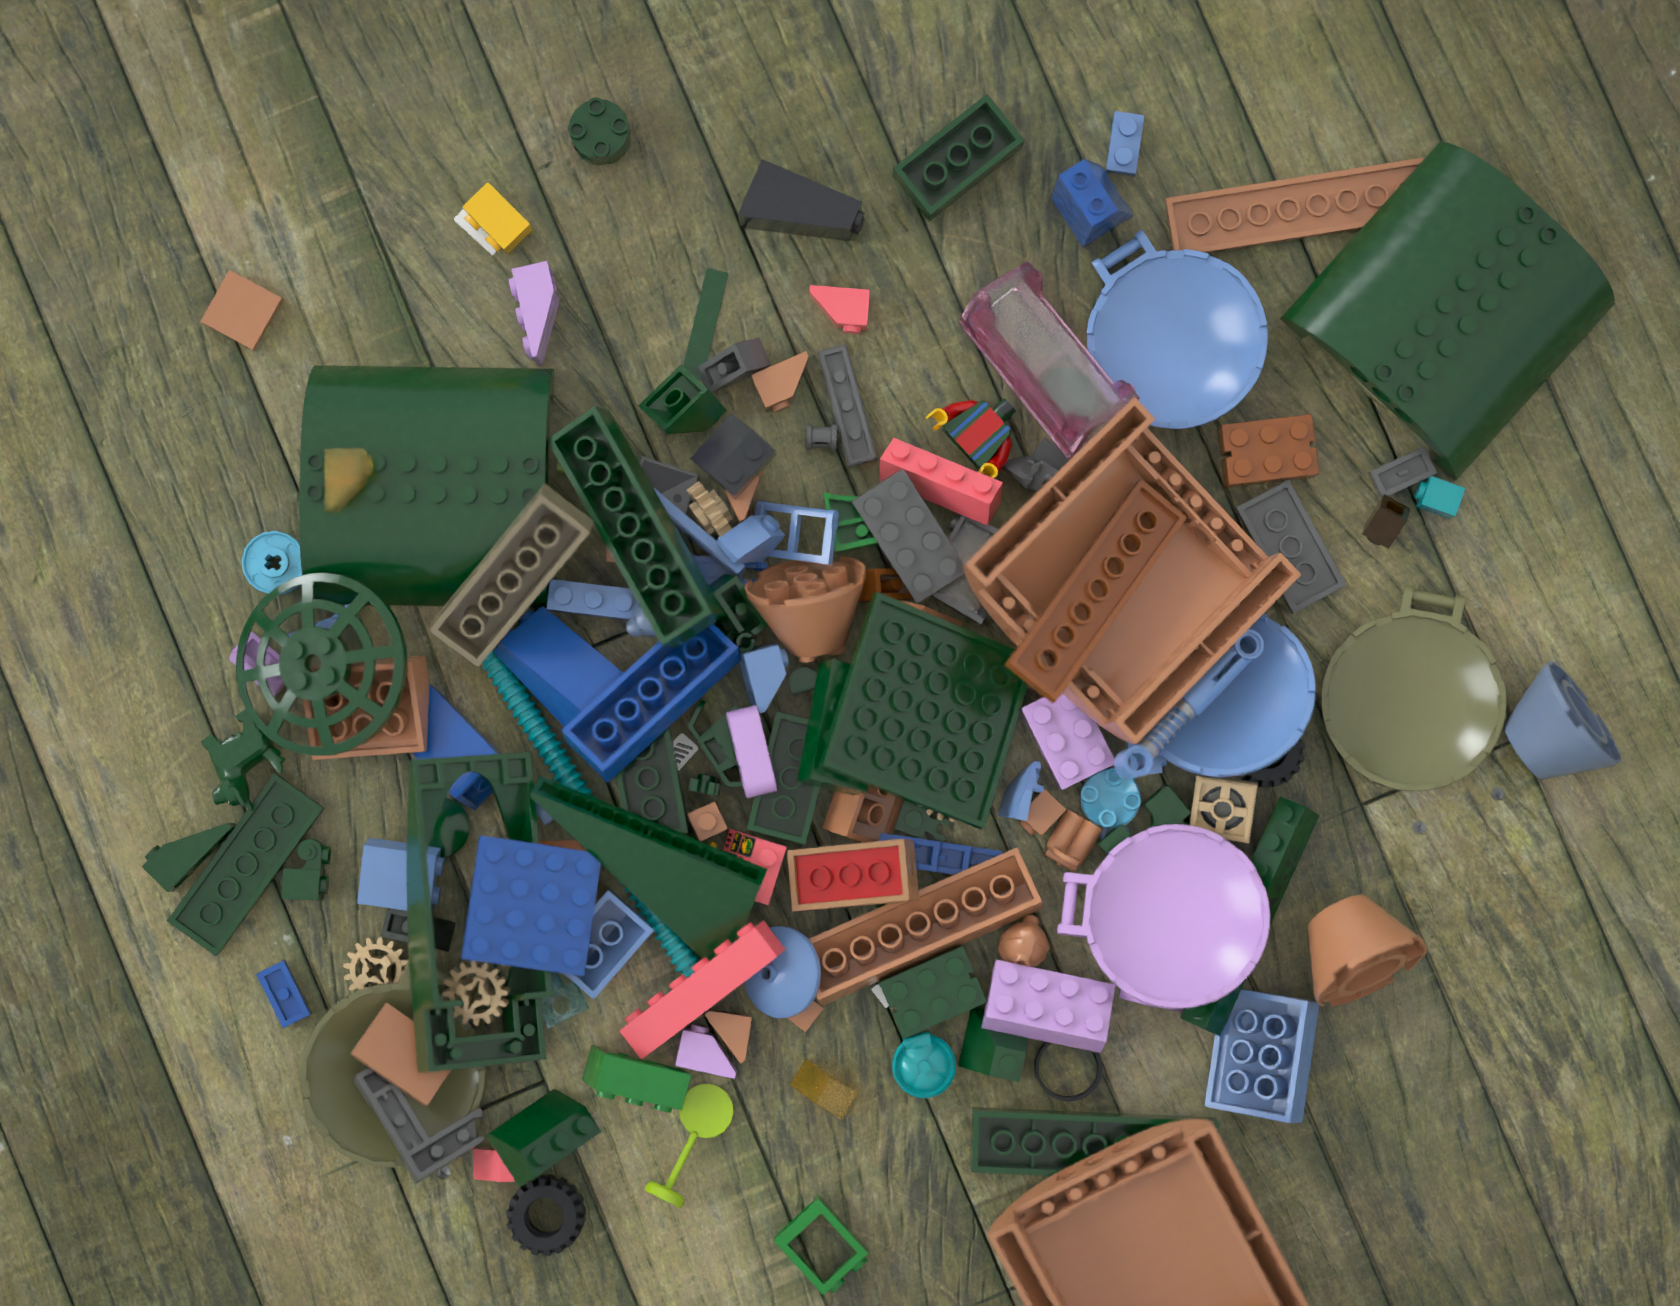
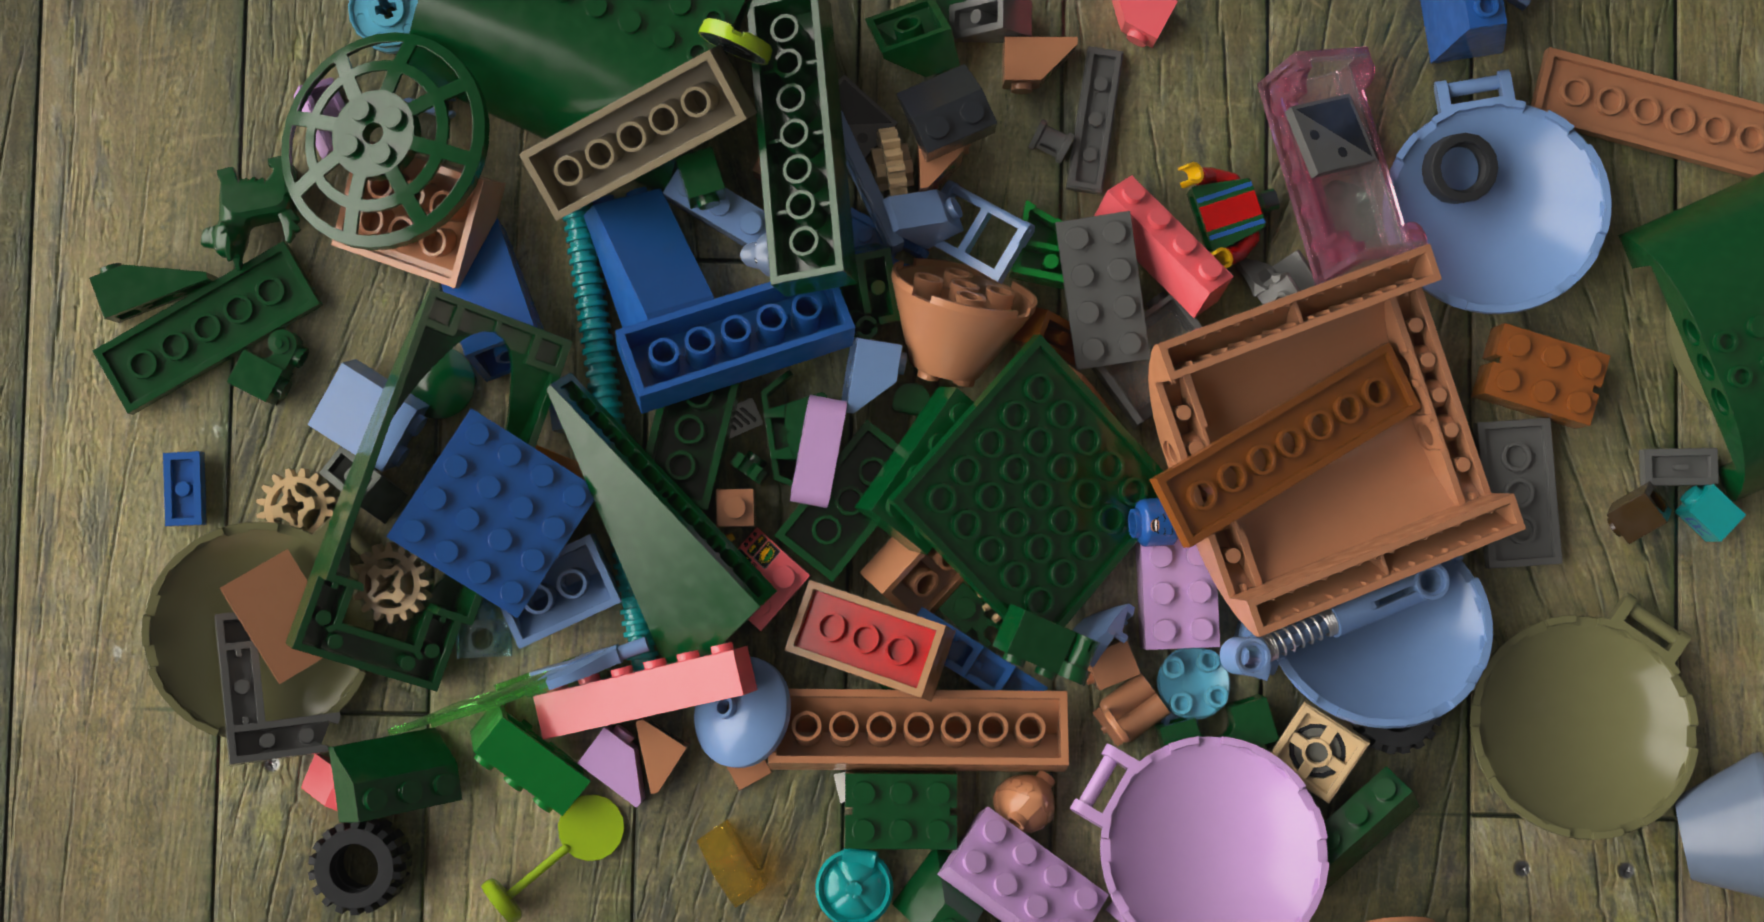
camera: 20 degrees right, 0 degrees up
none -> piece [387,637,650,735]
none -> dark green brick [676,147,726,210]
none -> lime tile [698,18,773,65]
none -> dark green hinge [992,604,1100,686]
none -> blue head [1128,498,1178,547]
none -> dark grey tile [1285,93,1377,179]
none -> black tyre [1422,132,1499,204]

